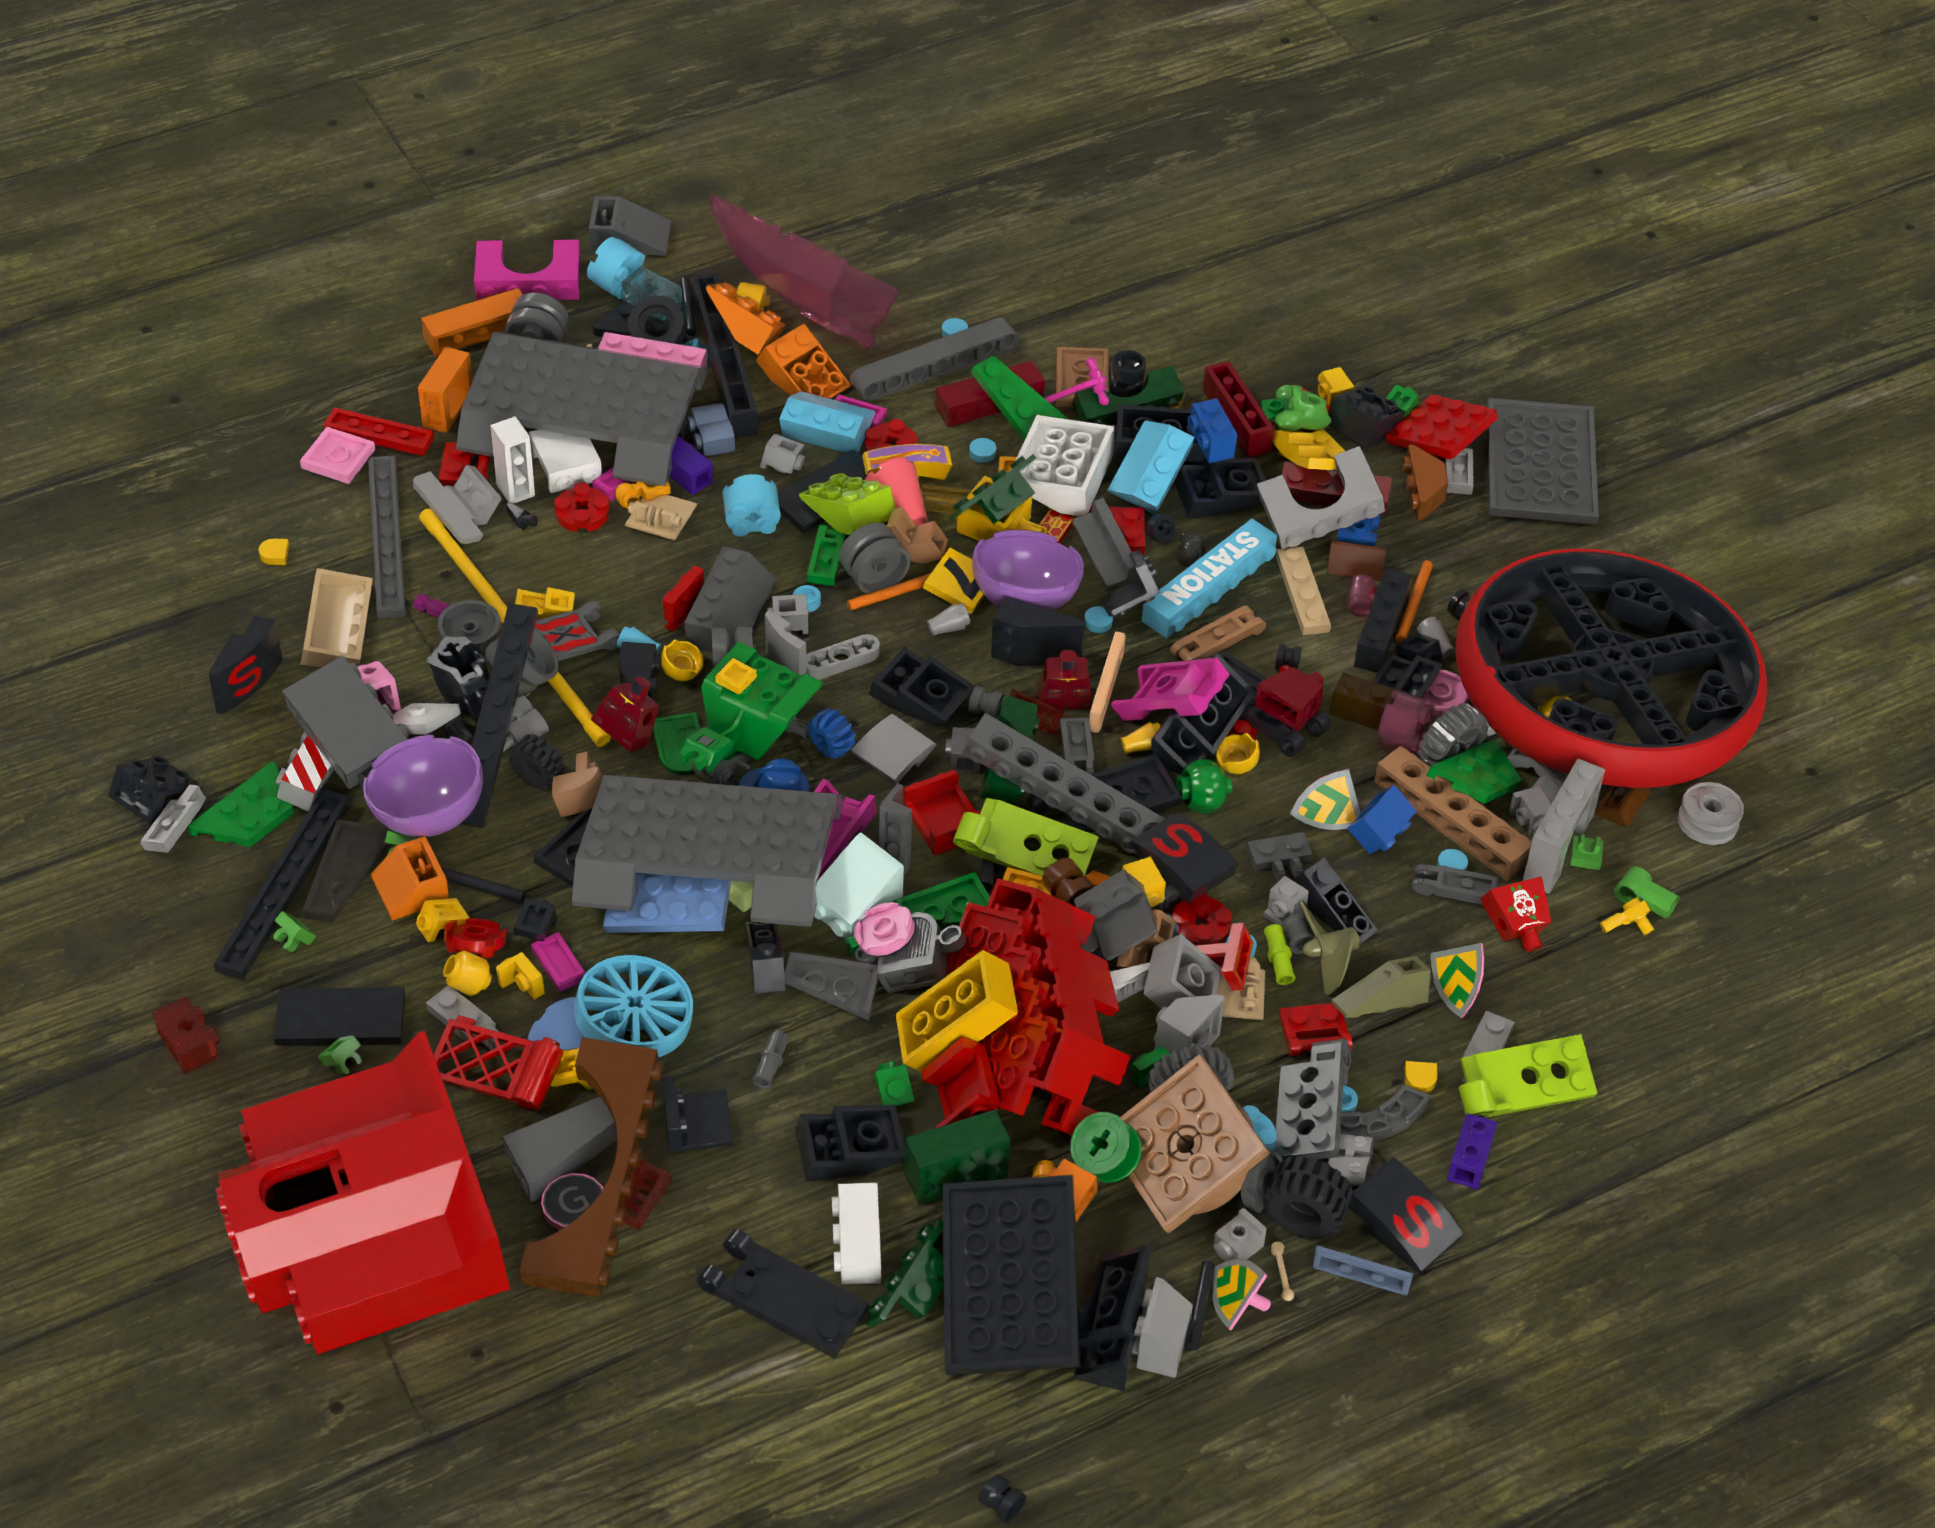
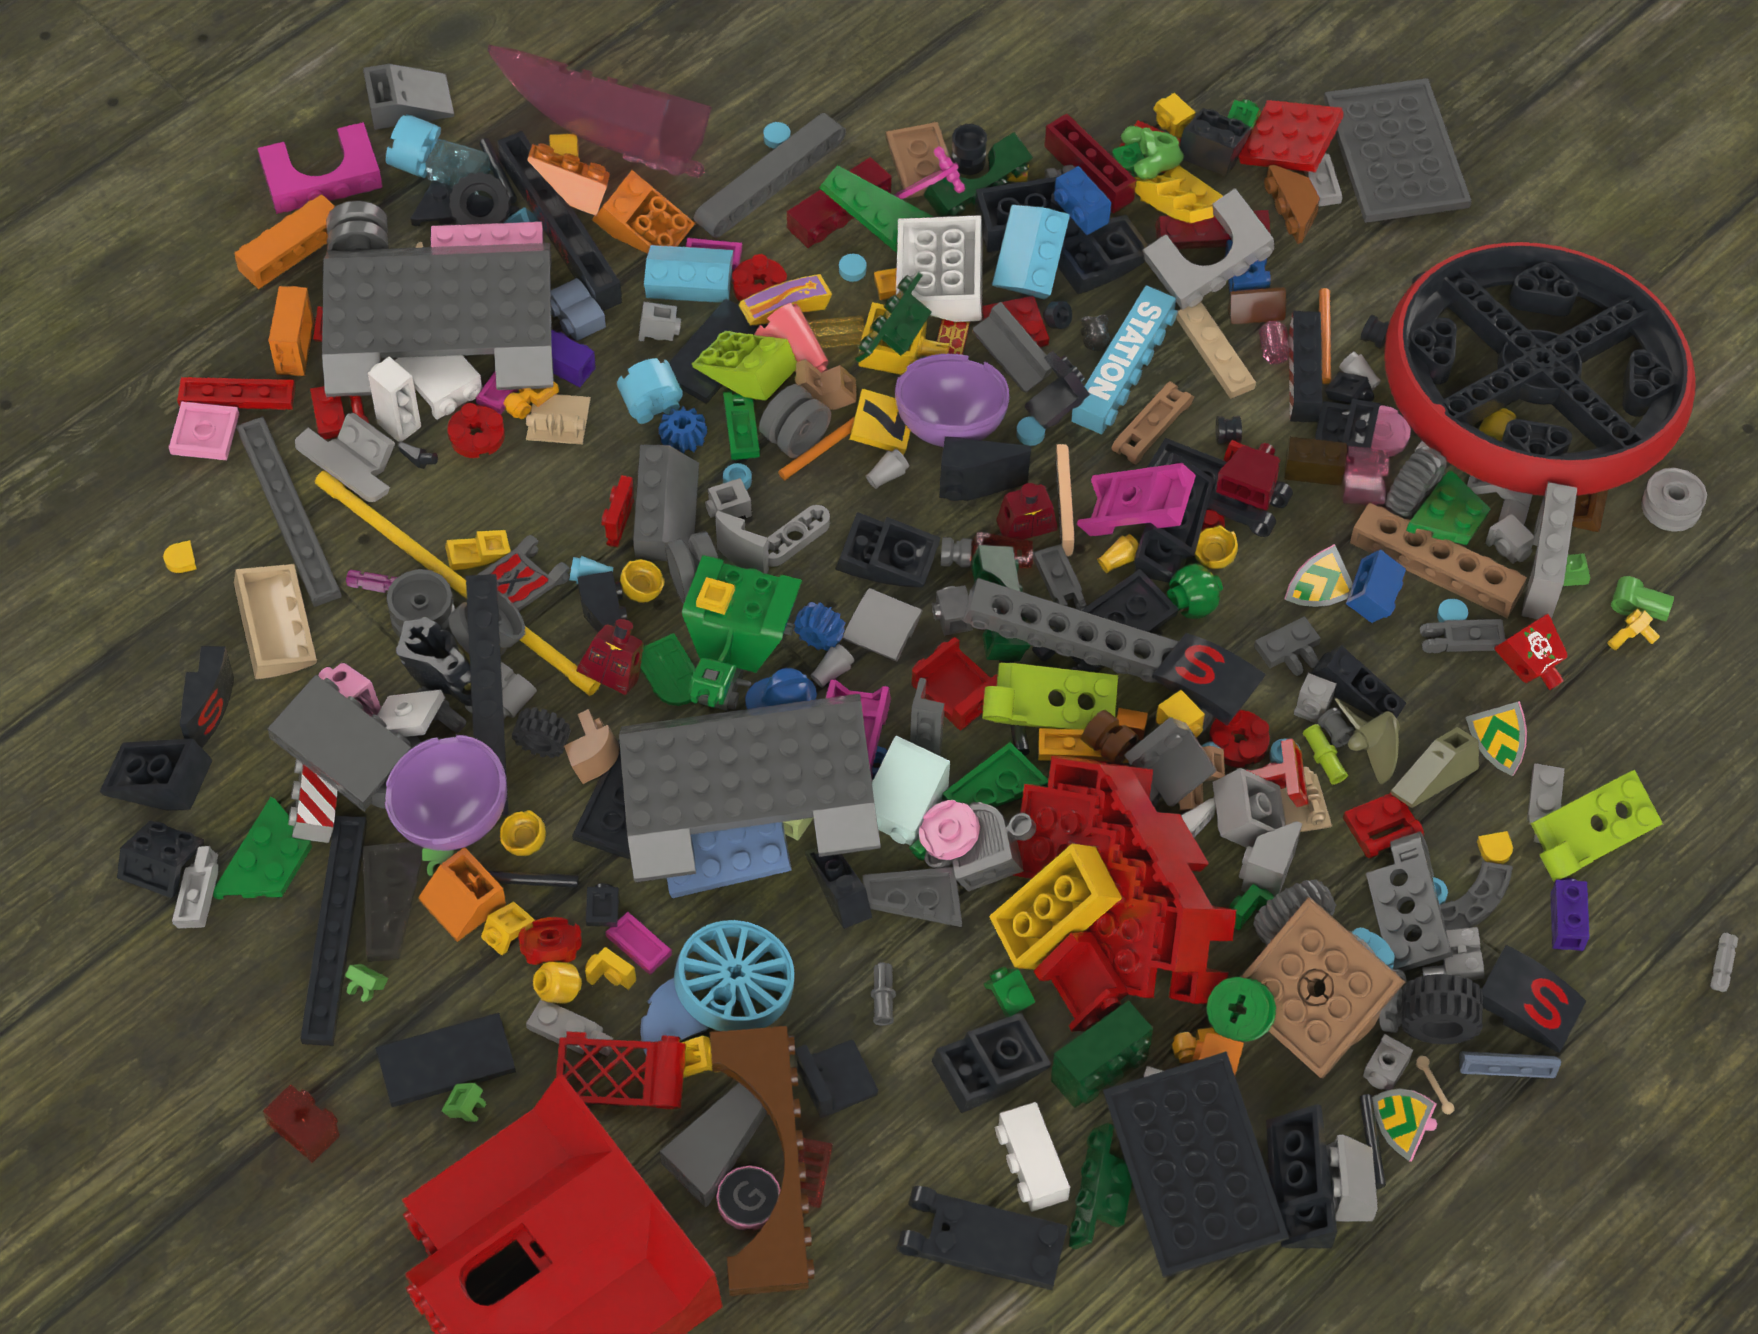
camera: 15 degrees left, 10 degrees up
none -> black slope [100,739,212,811]
none -> yellow hair [500,810,546,856]
none -> blue gear [658,406,707,454]
none -> light grey cone [810,644,854,688]
none -> light grey axle [1711,933,1738,992]

